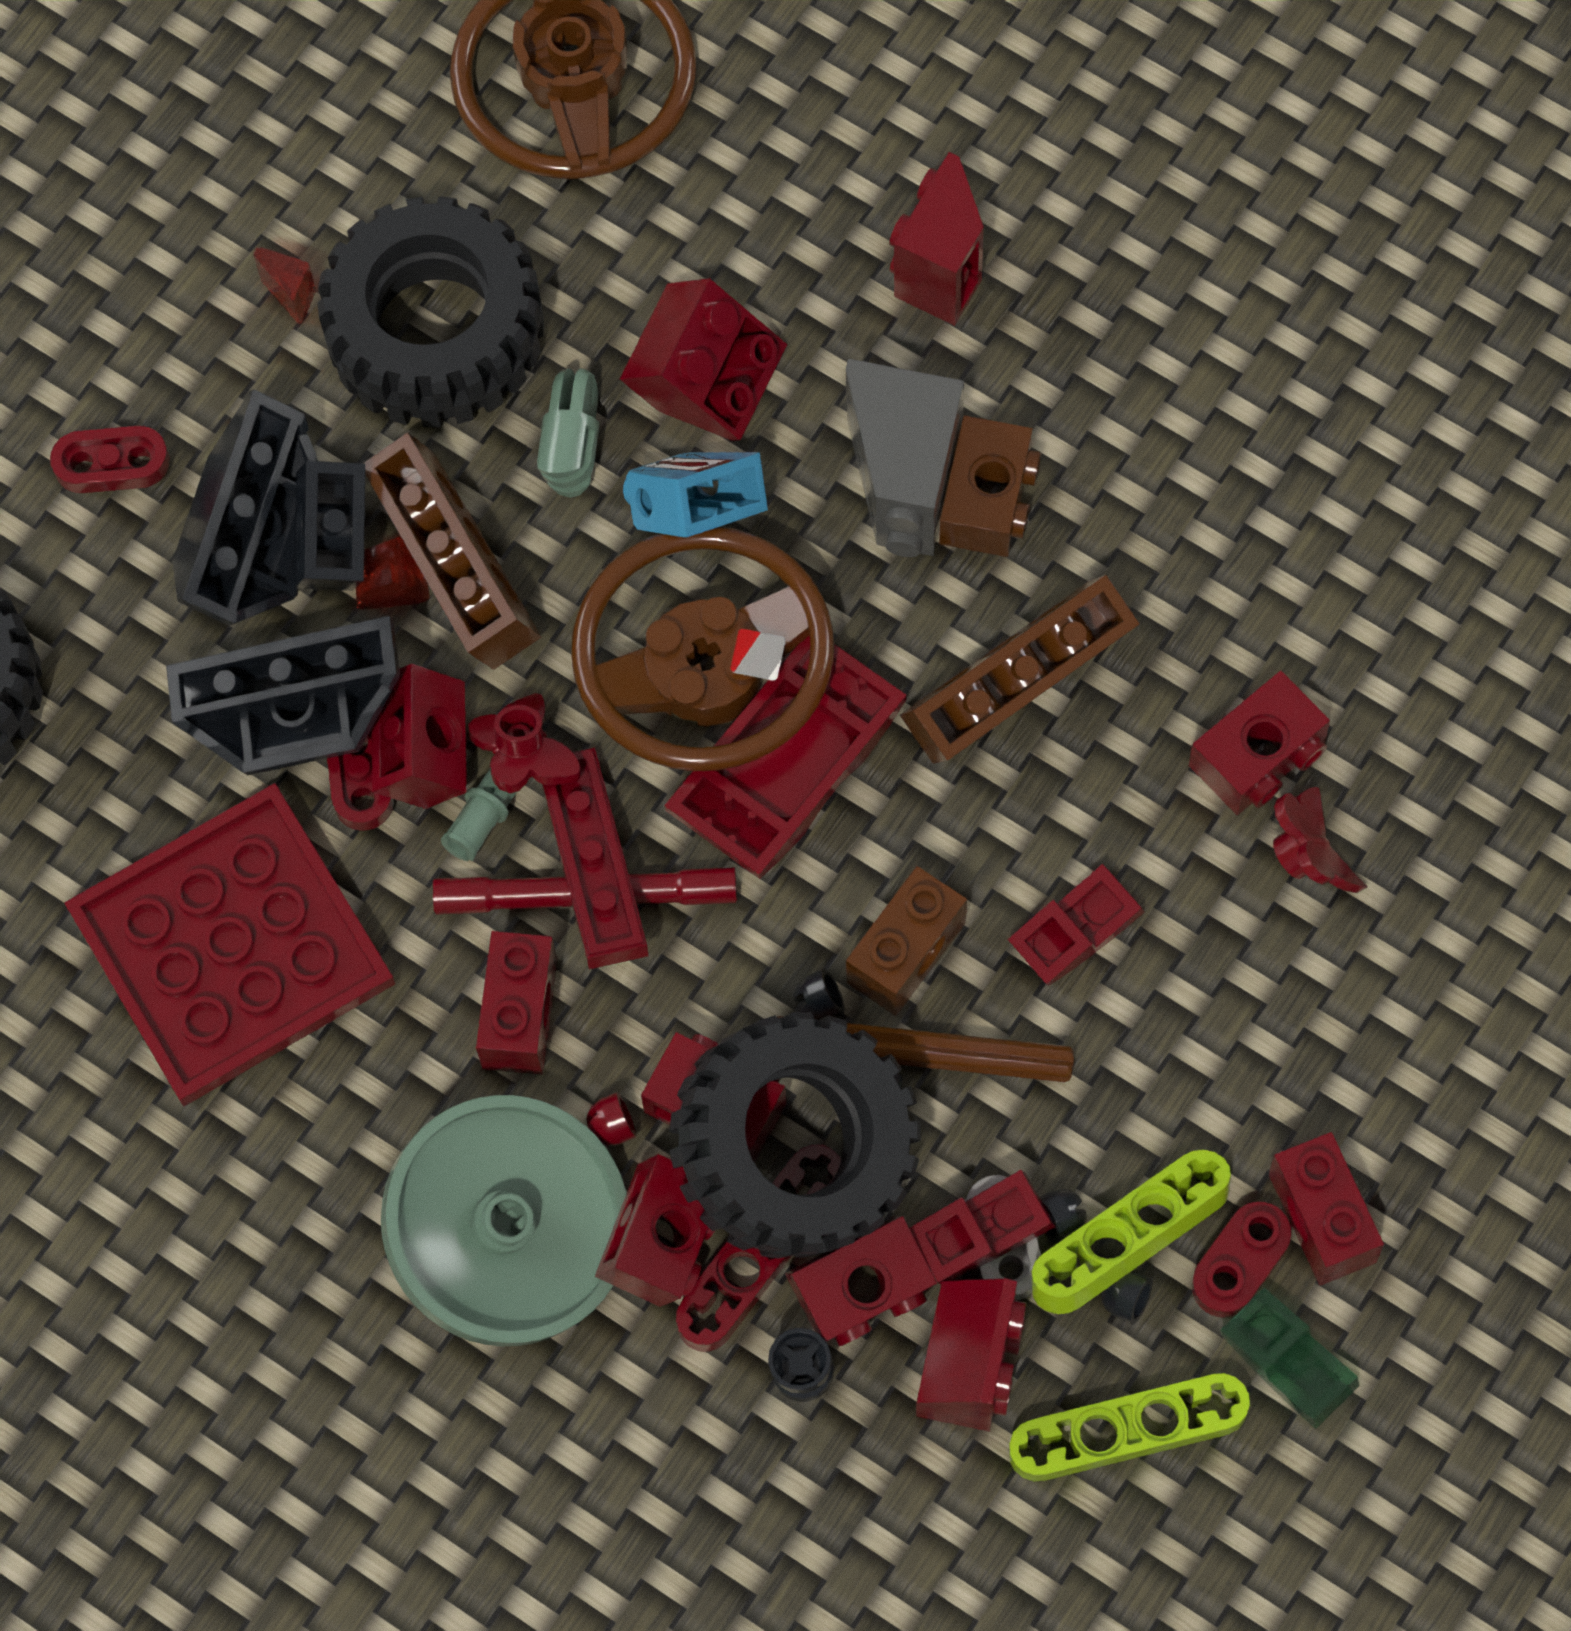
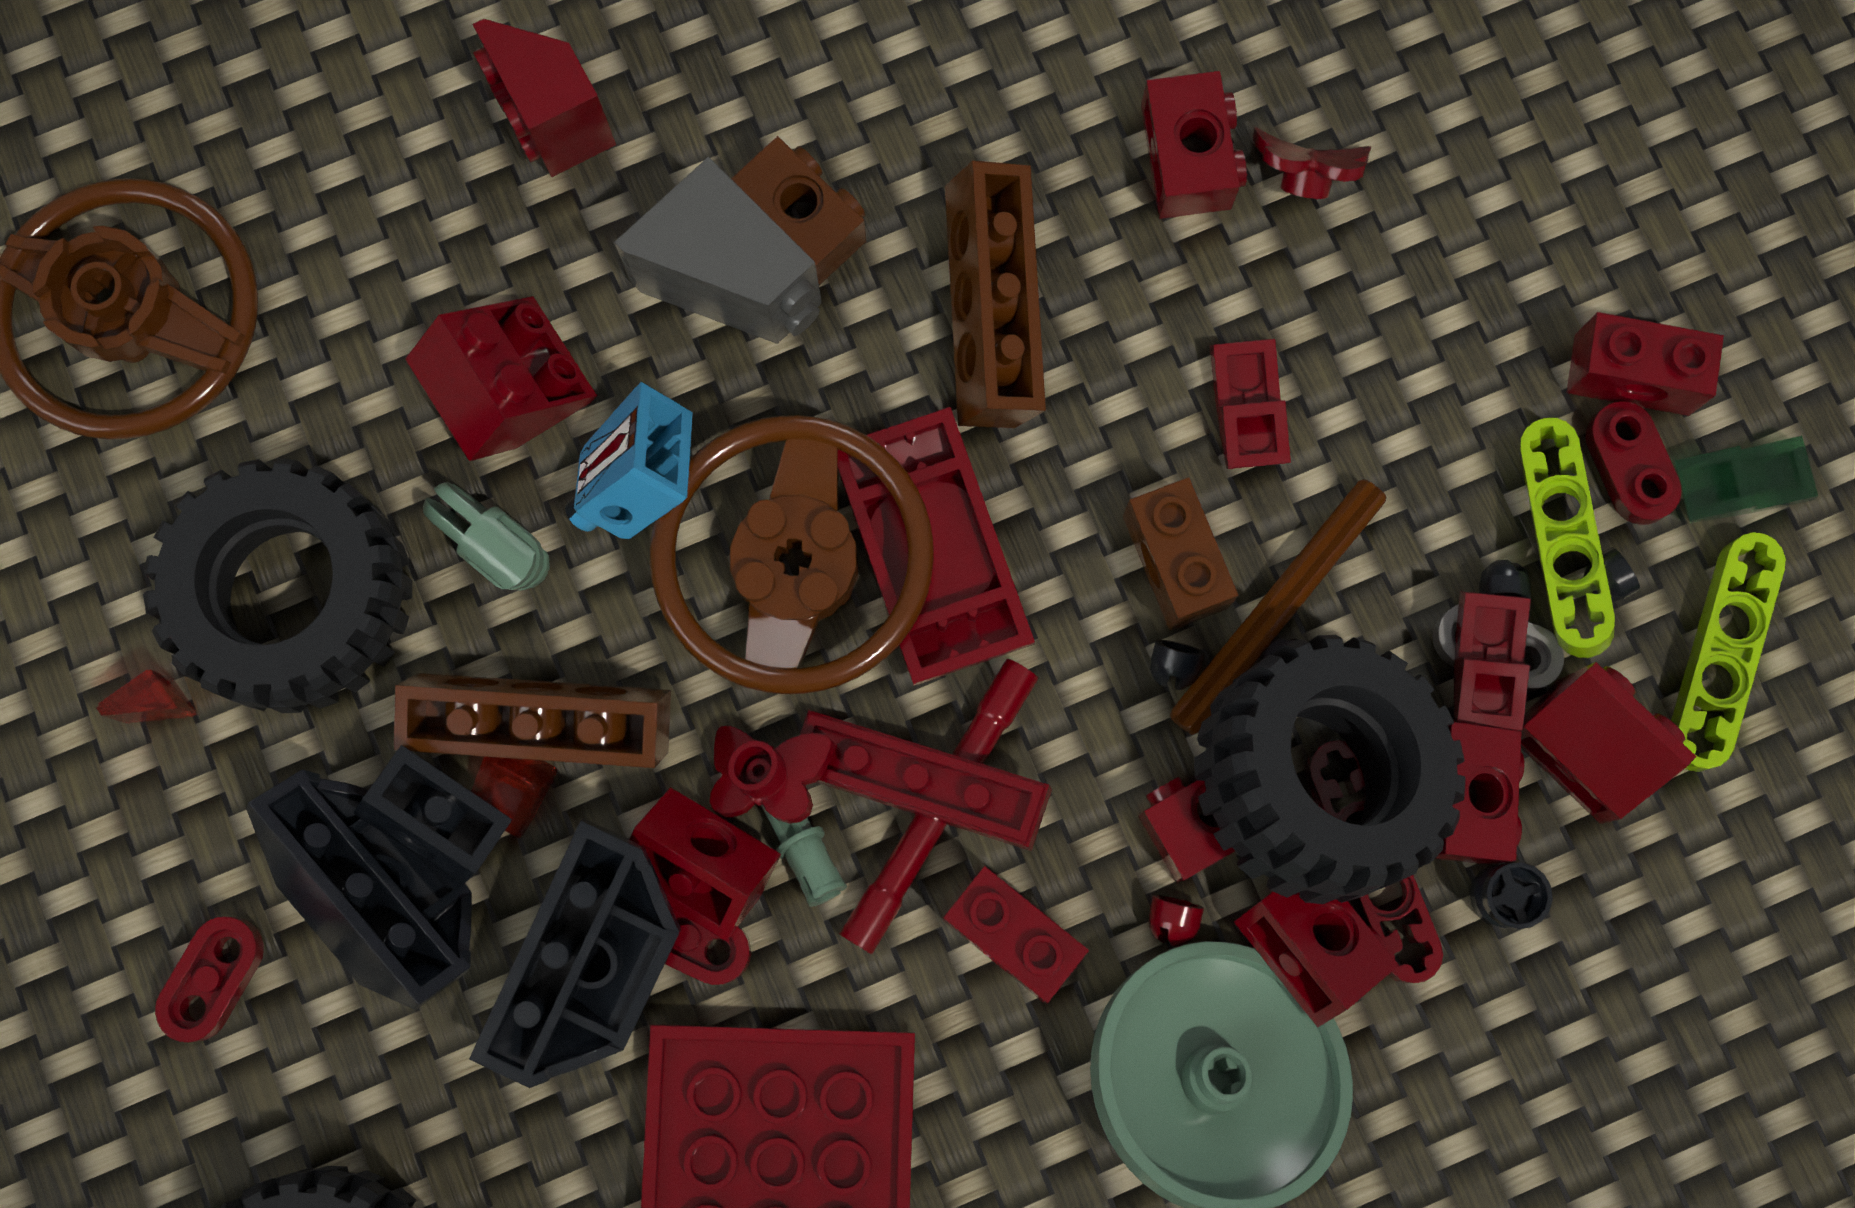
camera: 60 degrees left, 10 degrees up
light grey sticker [730,629,785,681] -> none

